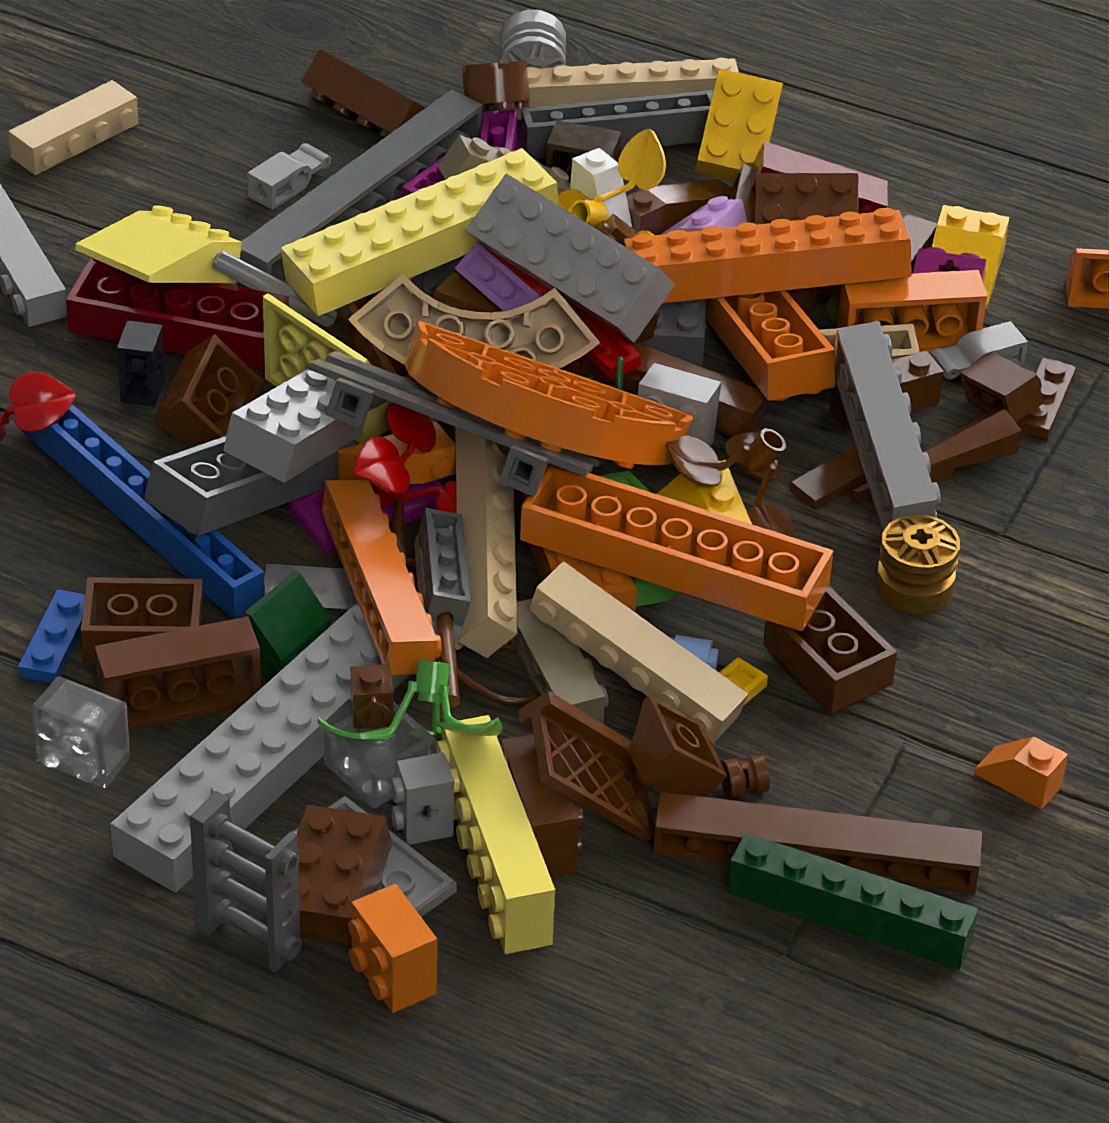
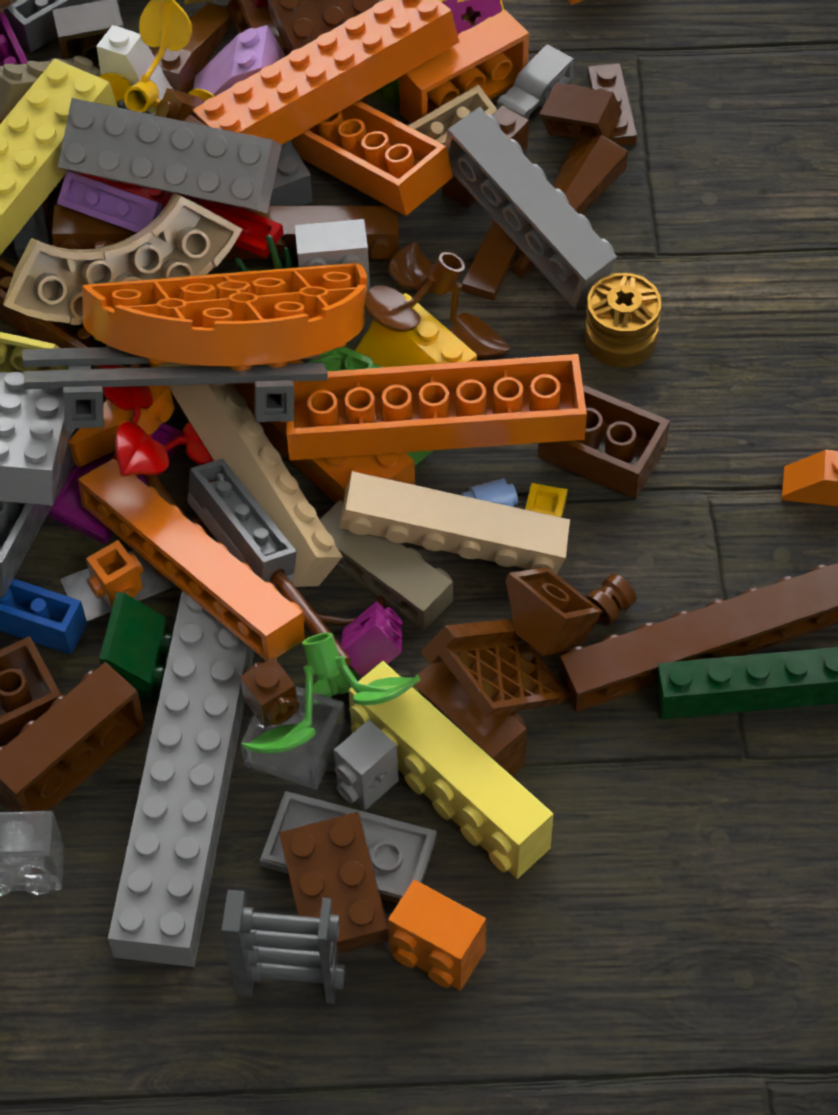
camera: 25 degrees left, 15 degrees up
none -> orange brick [86,540,144,608]
none -> magenta brick [341,601,403,678]

